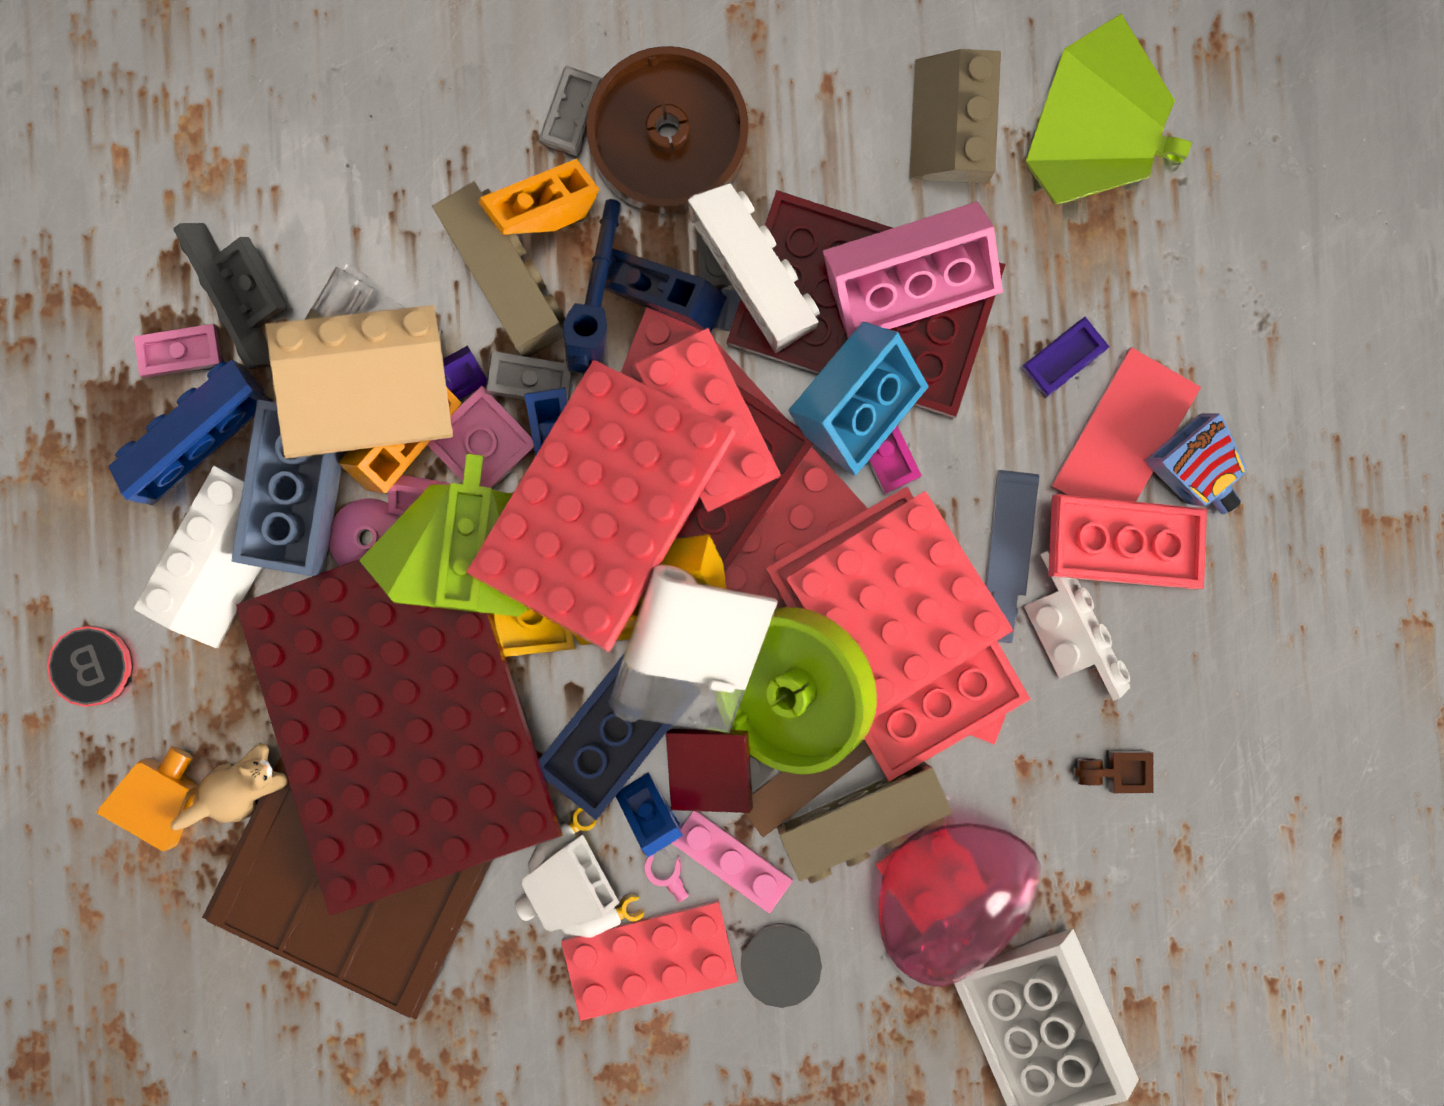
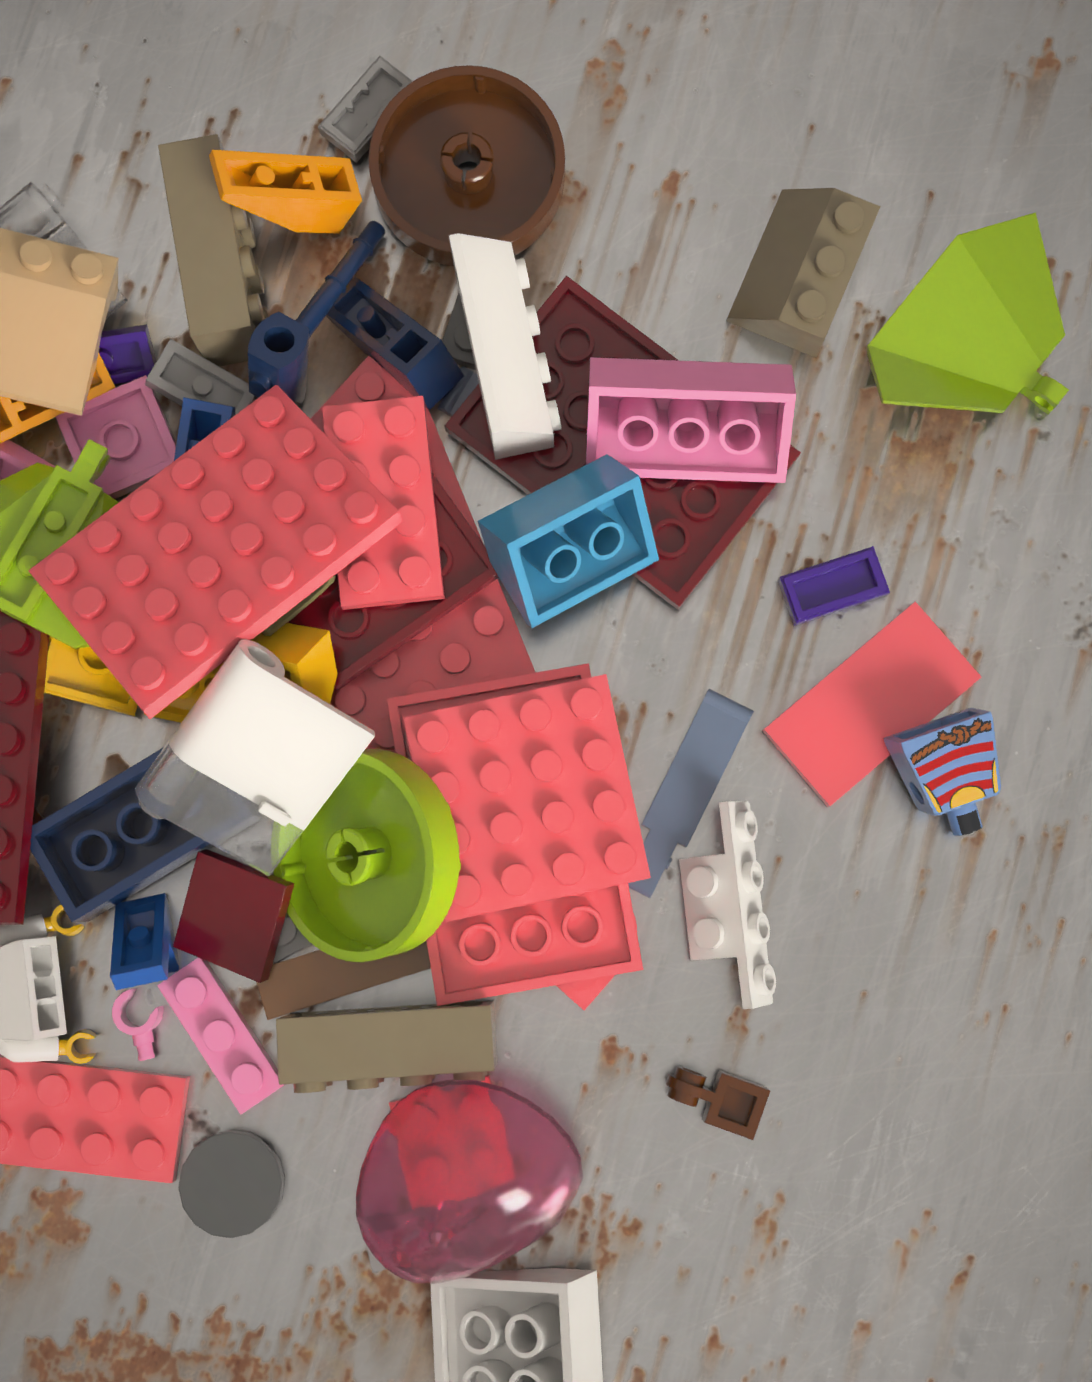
camera: 25 degrees right, 5 degrees down
dark pink plate [868,426,922,494] -> none
coral tile [1048,494,1207,590] -> none

